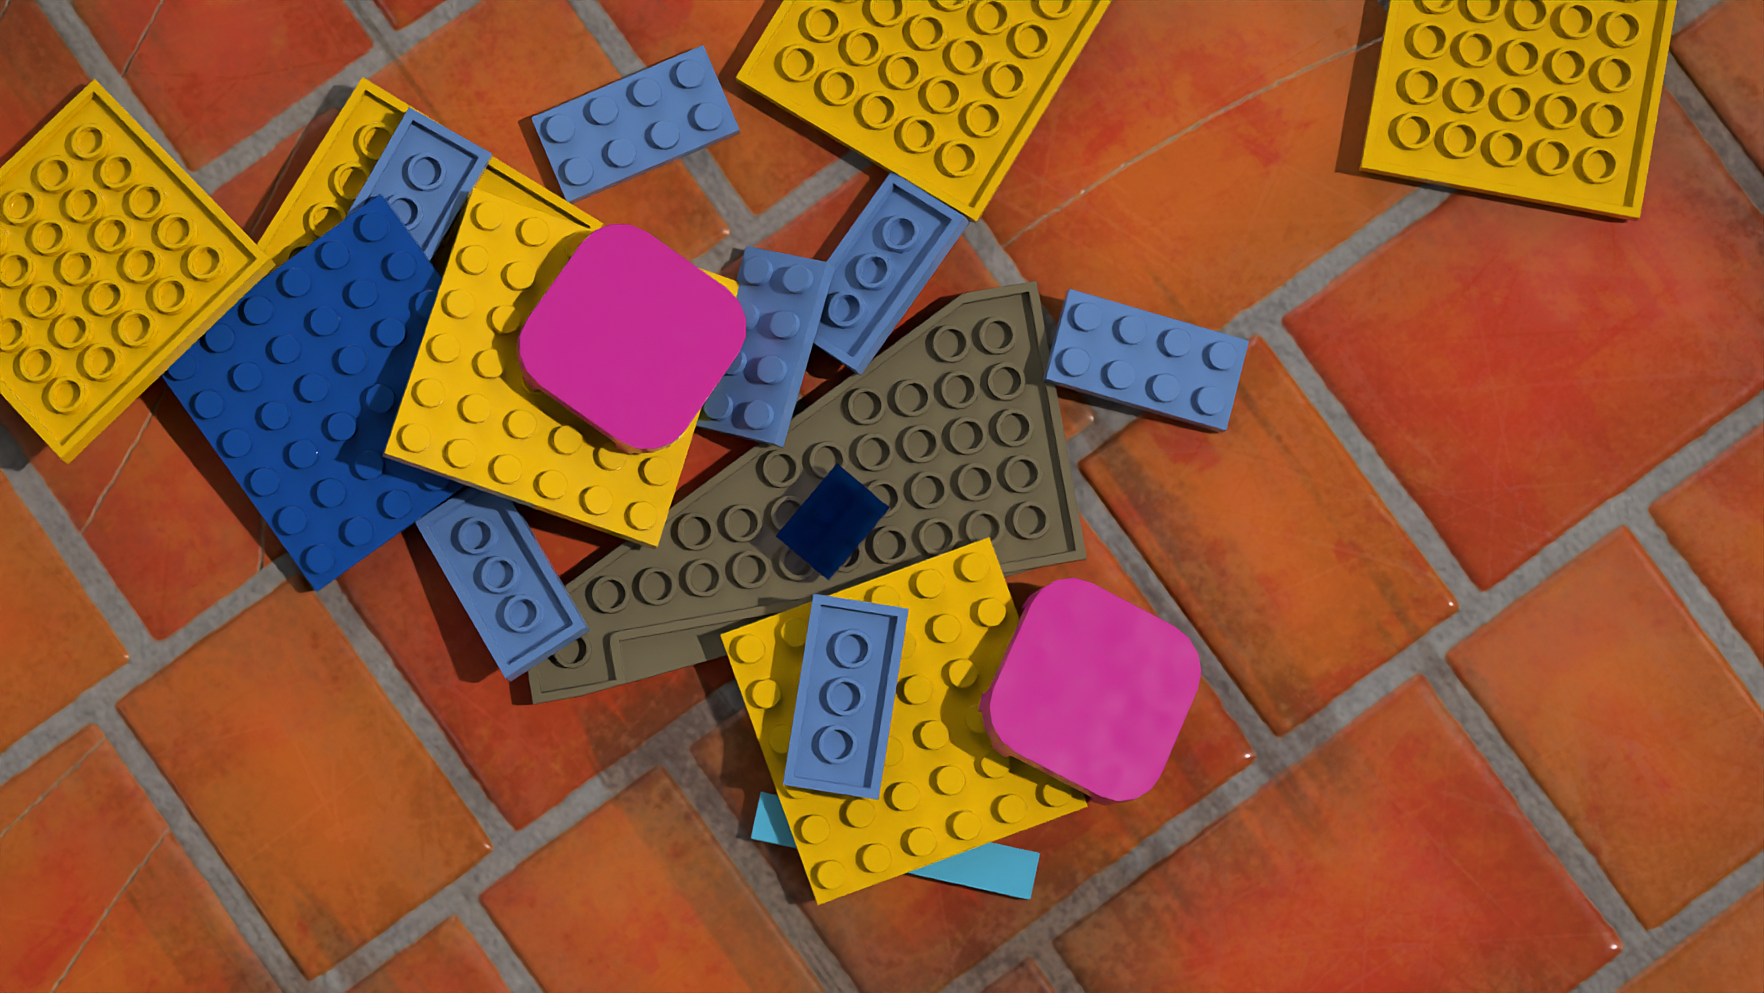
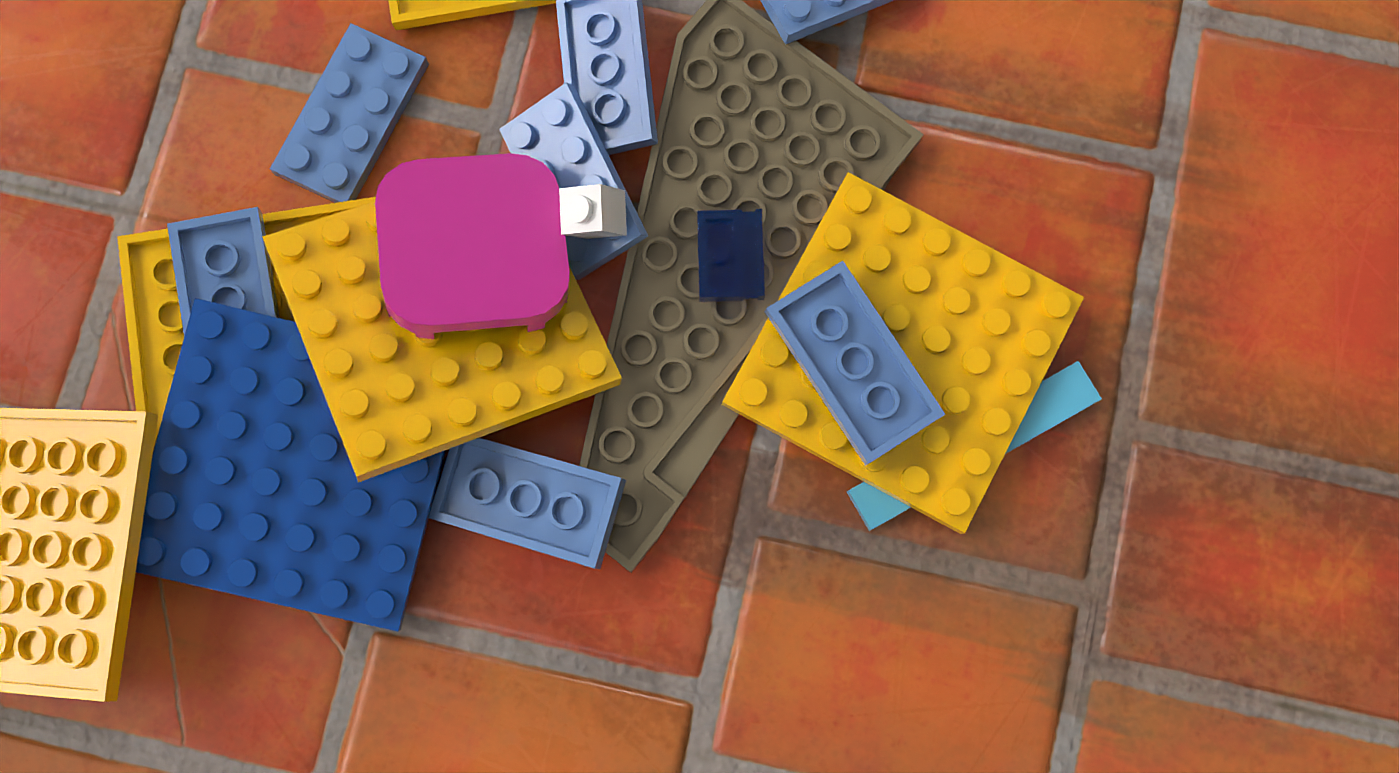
camera: 45 degrees left, 5 degrees down
dark pink tile [978,578,1201,806] -> none
none -> white brick [559,184,627,239]

